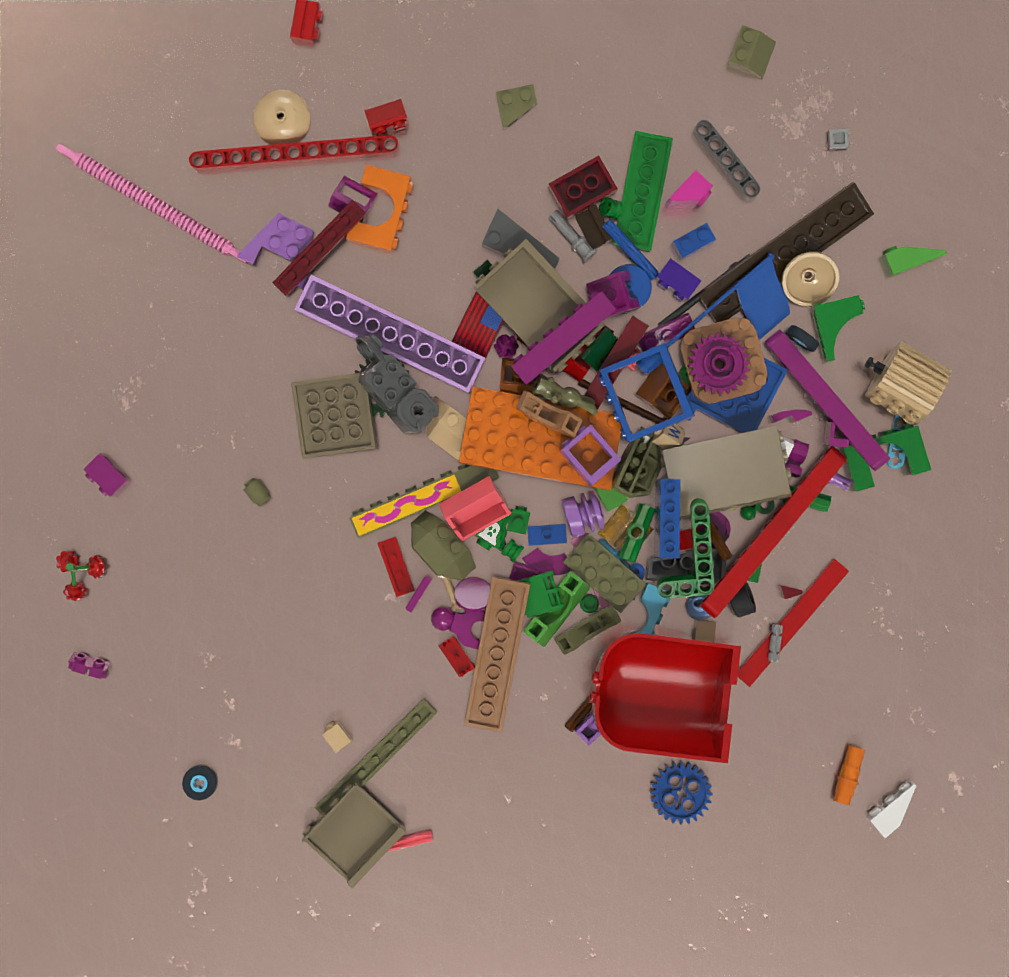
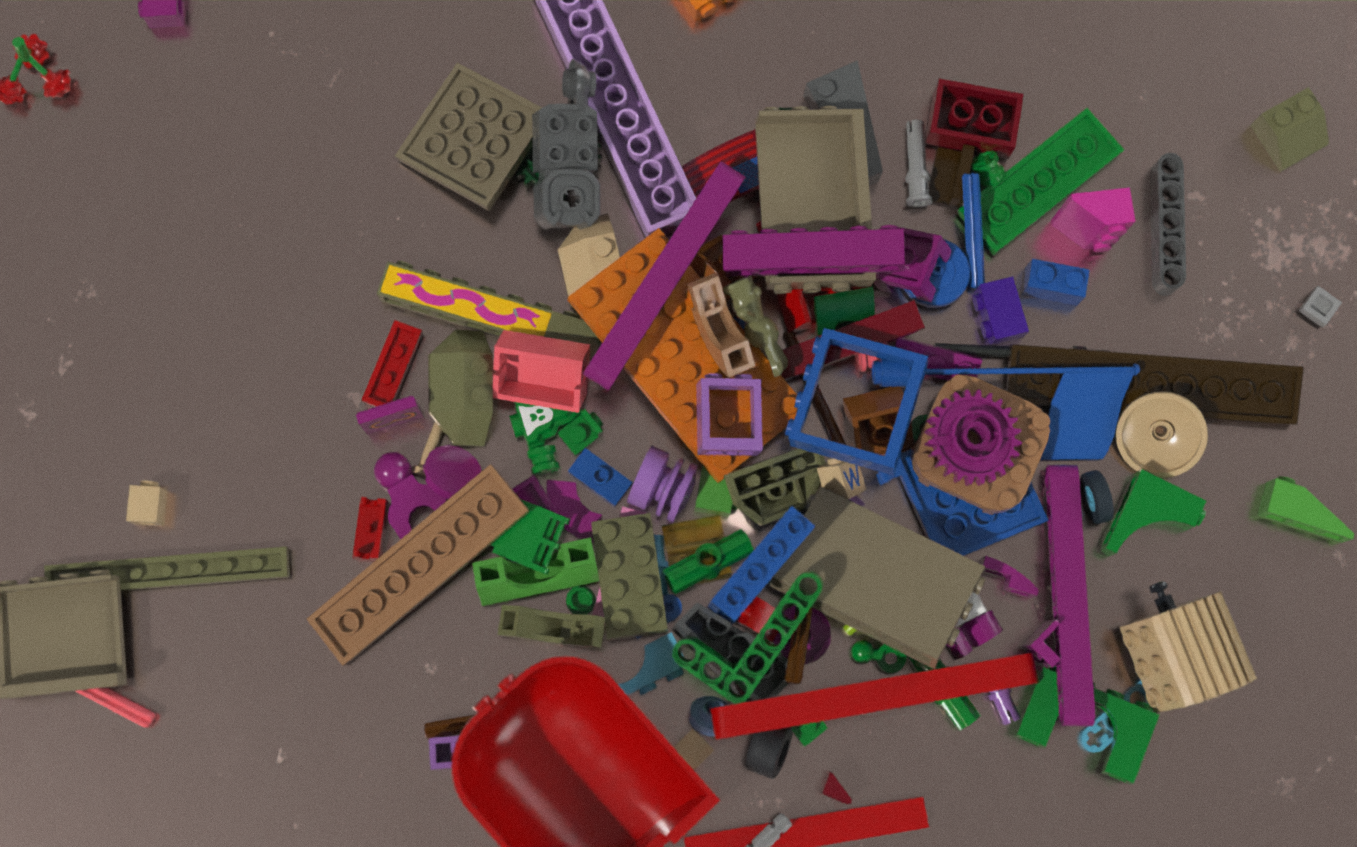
camera: 30 degrees right, 10 degrees down
olive brick [243,478,271,507] -> none
magenta gear [494,334,519,358] -> none
none -> magenta beam [583,161,746,391]

